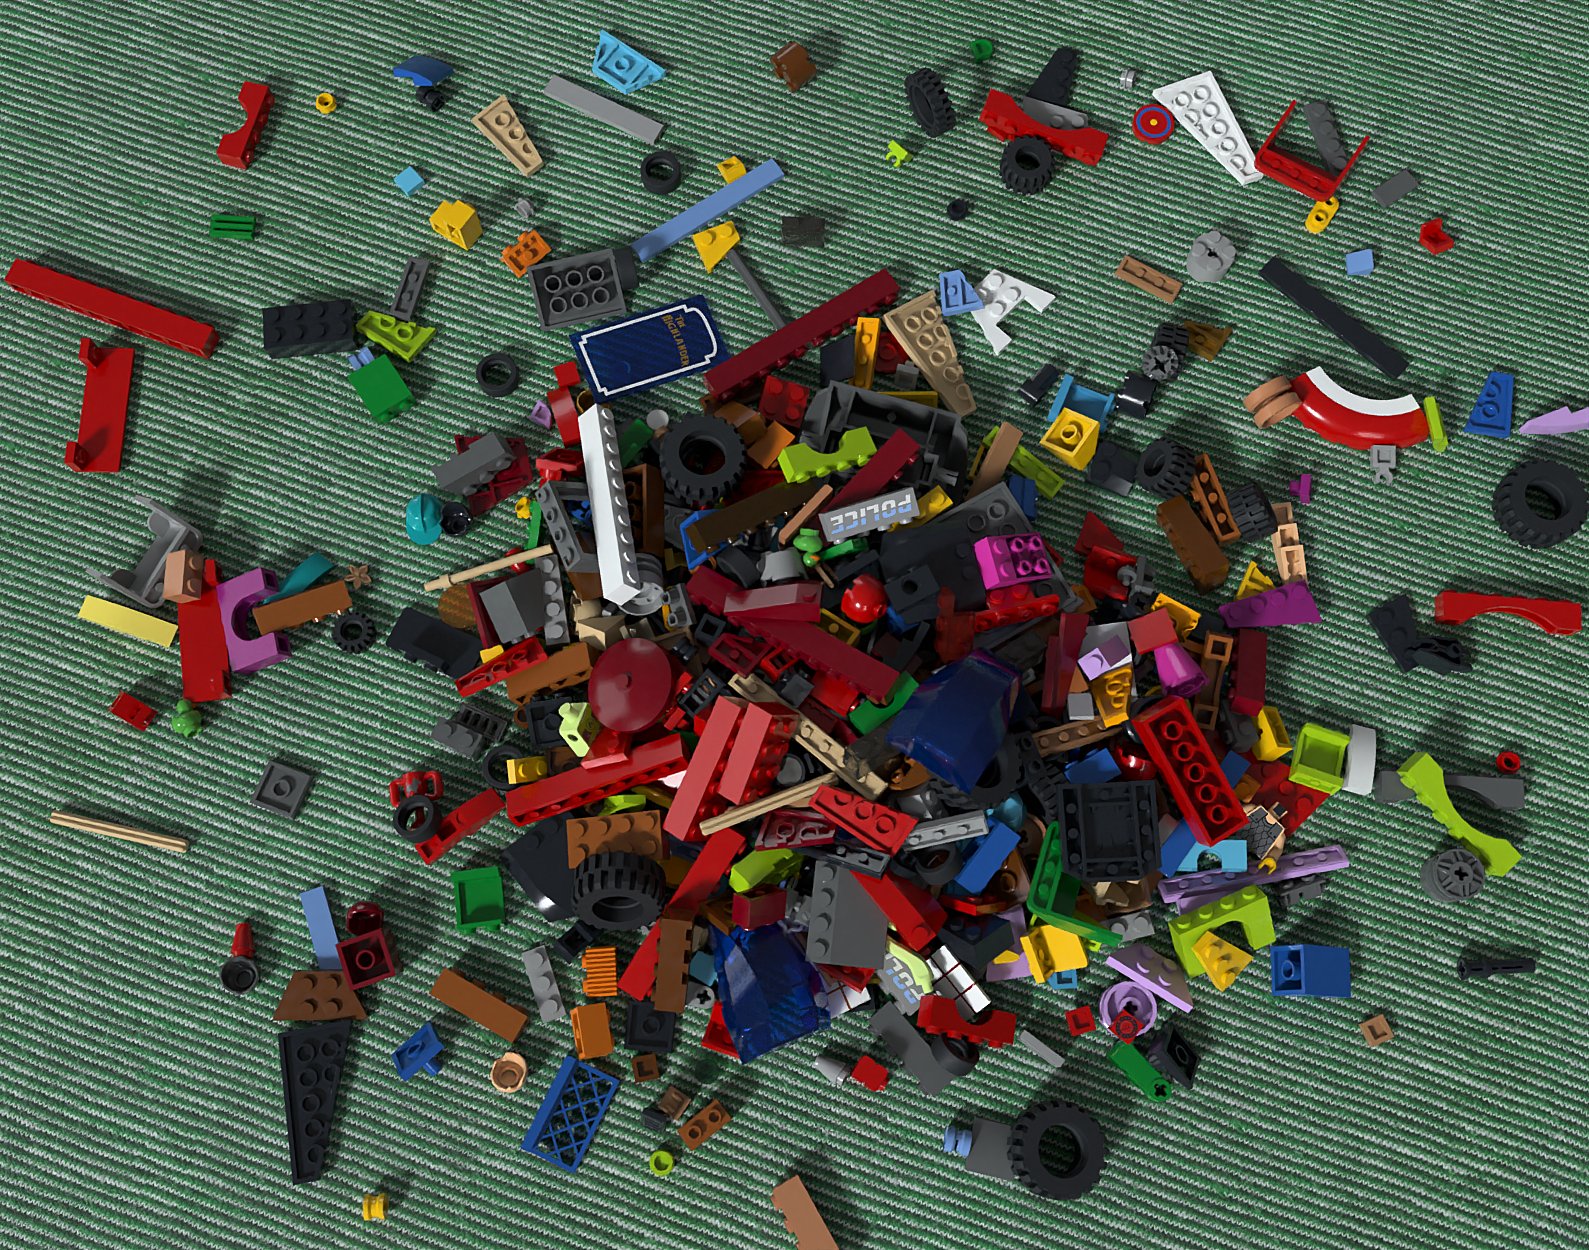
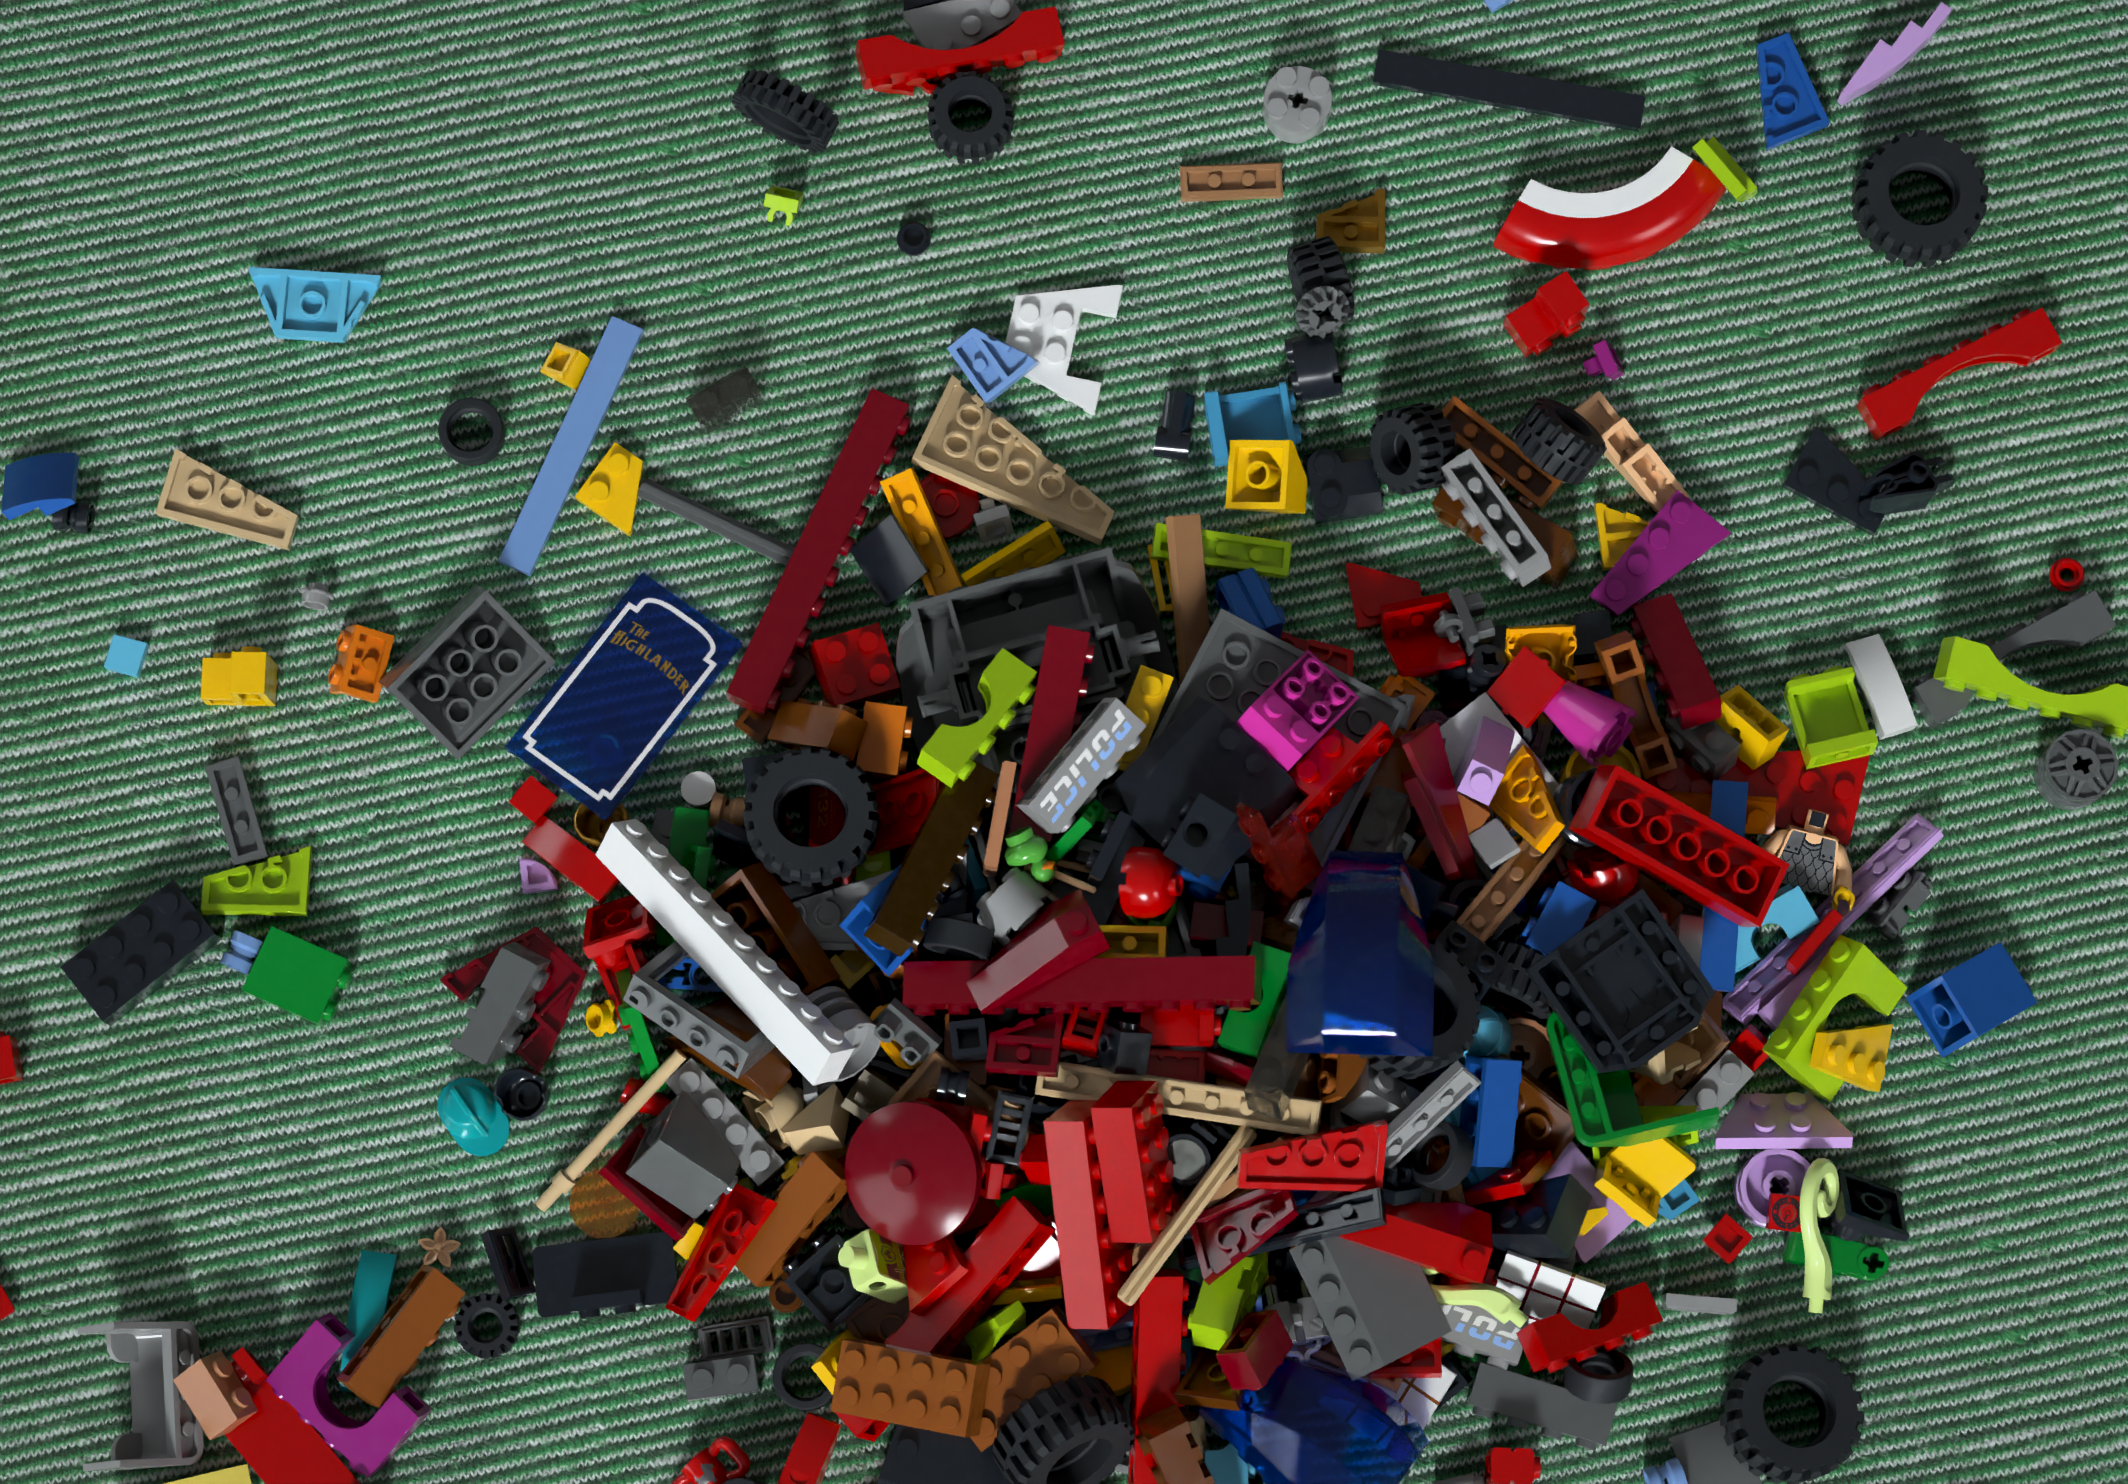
camera: 30 degrees left, 5 degrees up
black tyre [476,353,519,398] -> none
light grey tile [544,75,664,145] -> none
black tyre [614,246,639,290] -> none
reddish brown brick [770,40,817,93] -> none
nougat wheel [1243,376,1302,429] -> none
medium nougat tile [1358,1014,1394,1047] -> none
light grey plate [1370,445,1396,485] -> none
none -> black tile [481,1226,536,1301]
none -> dark orange brick [830,1339,991,1437]
none -> light grey brick [1441,448,1552,587]
none -> red brick [1503,271,1589,358]
none -> red tile [1725,1024,1769,1072]
none -> red tile [1786,909,1843,976]
none -> yellowish green plant [1800,1158,1839,1314]

